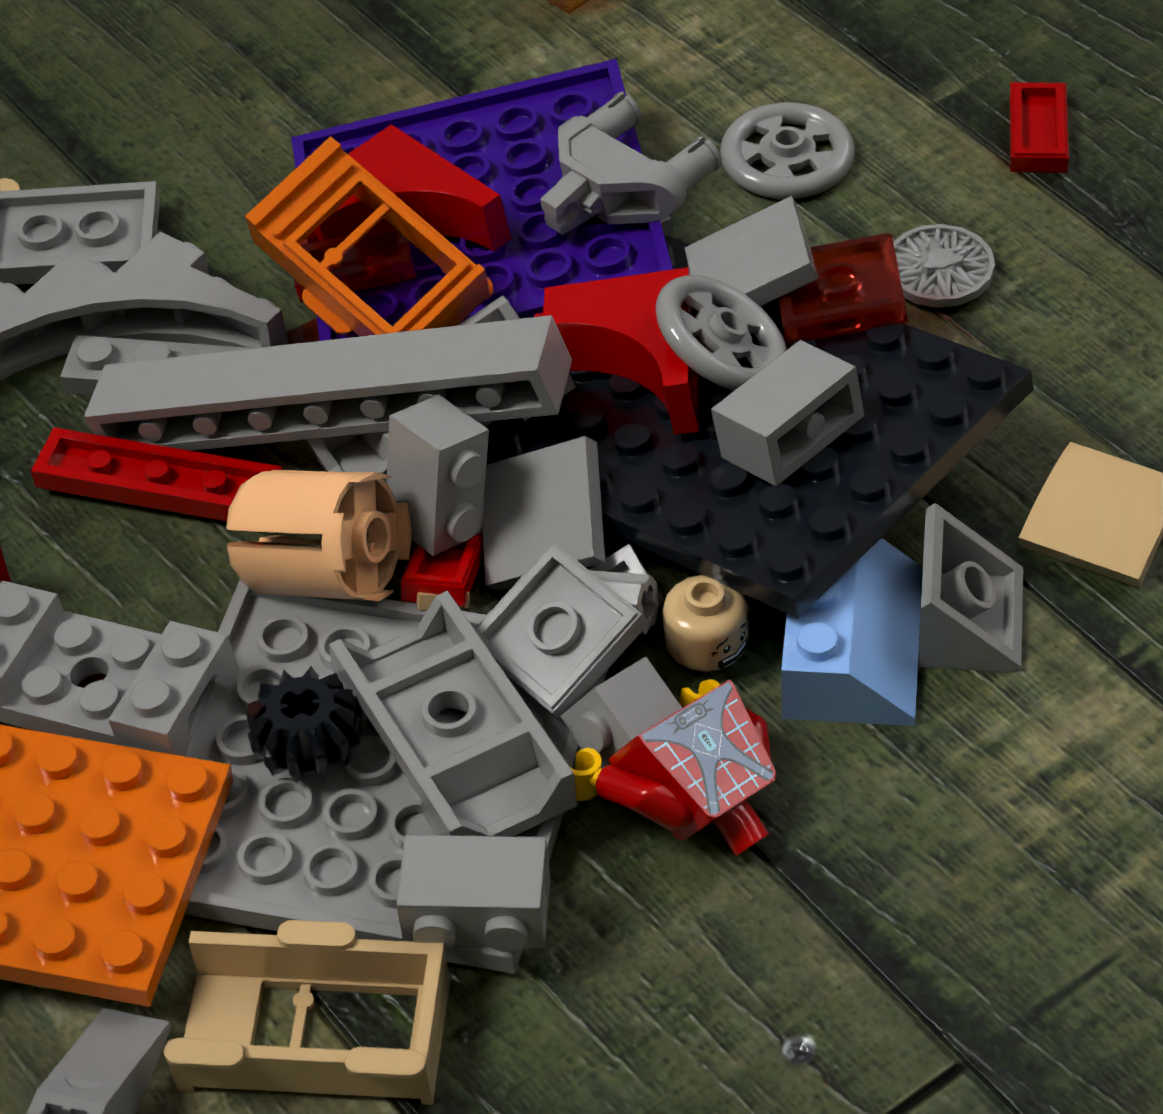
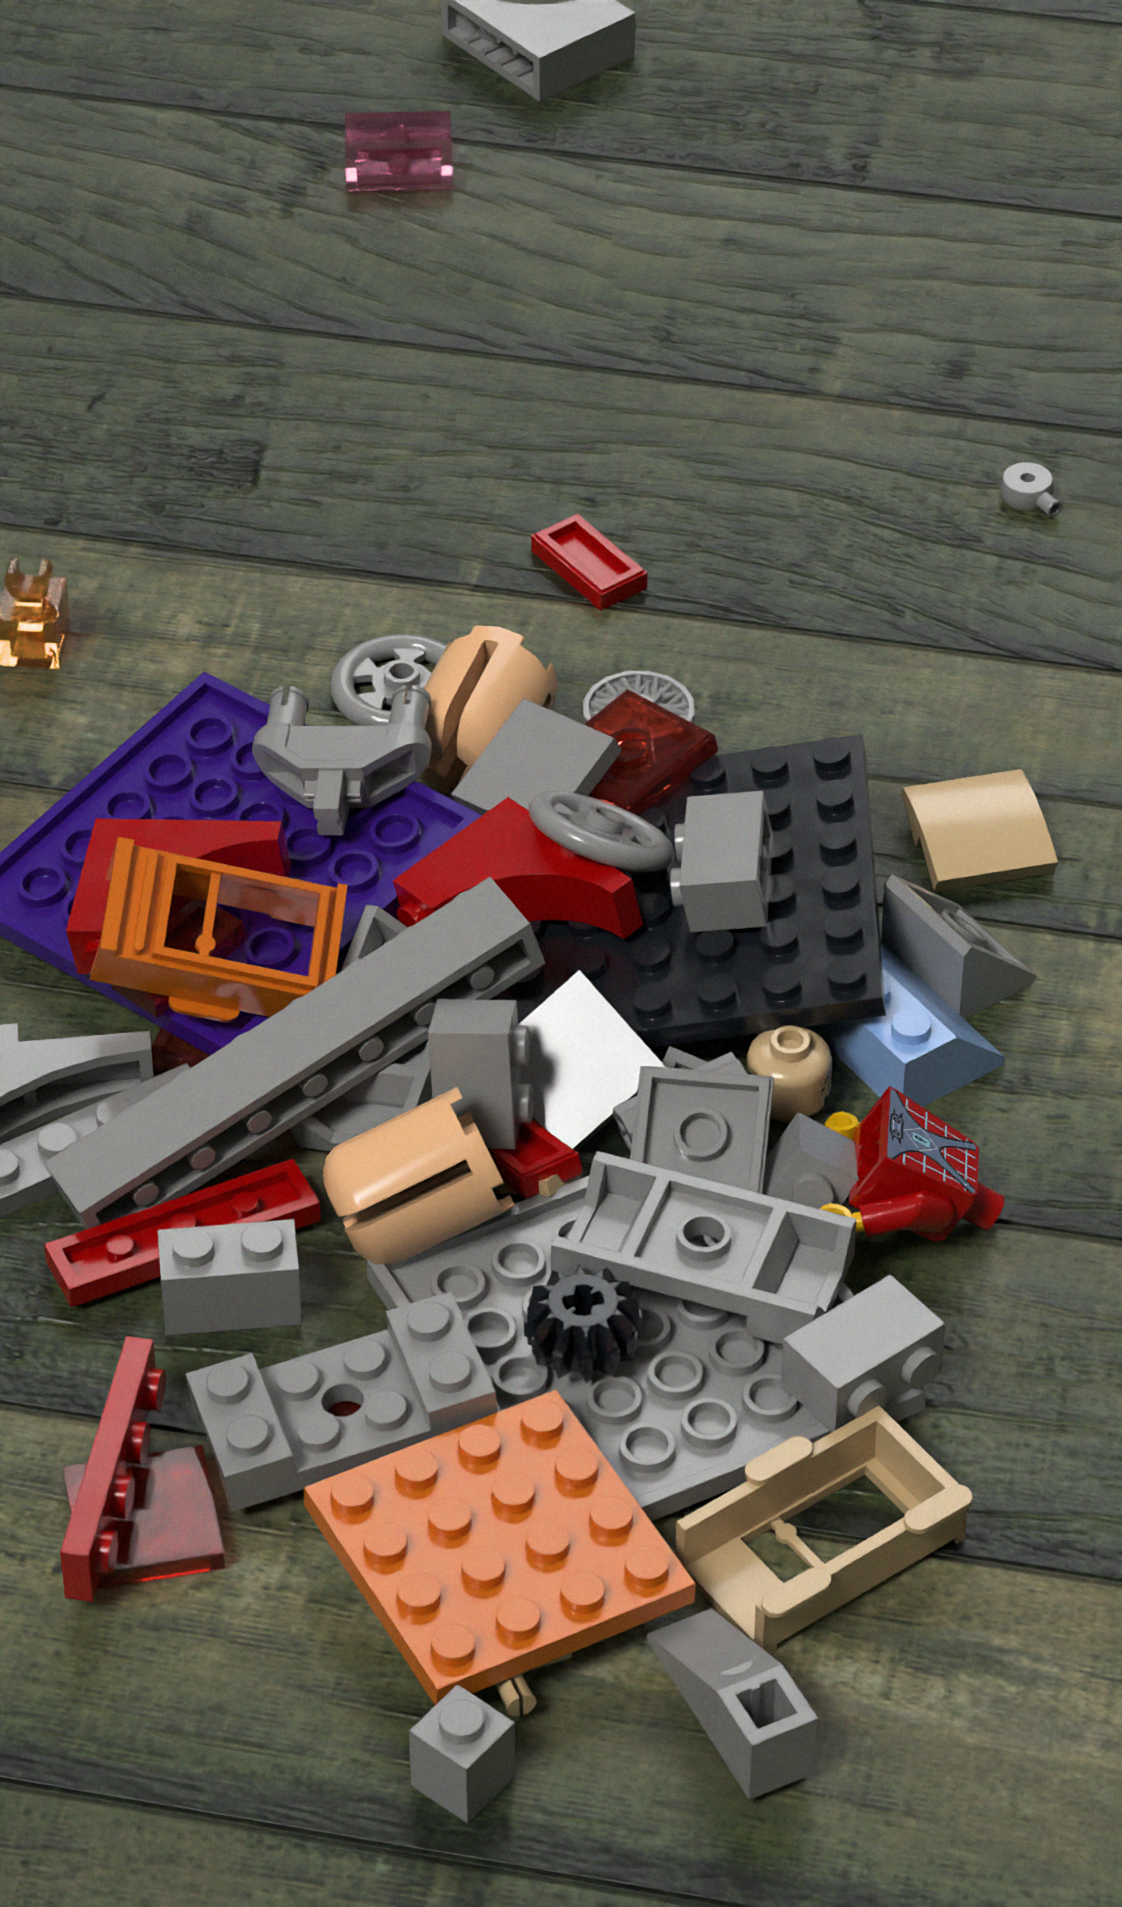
camera: 45 degrees left, 5 degrees down
none -> light grey brick [158,1219,302,1336]
none -> light nougat cylinder [419,625,559,795]

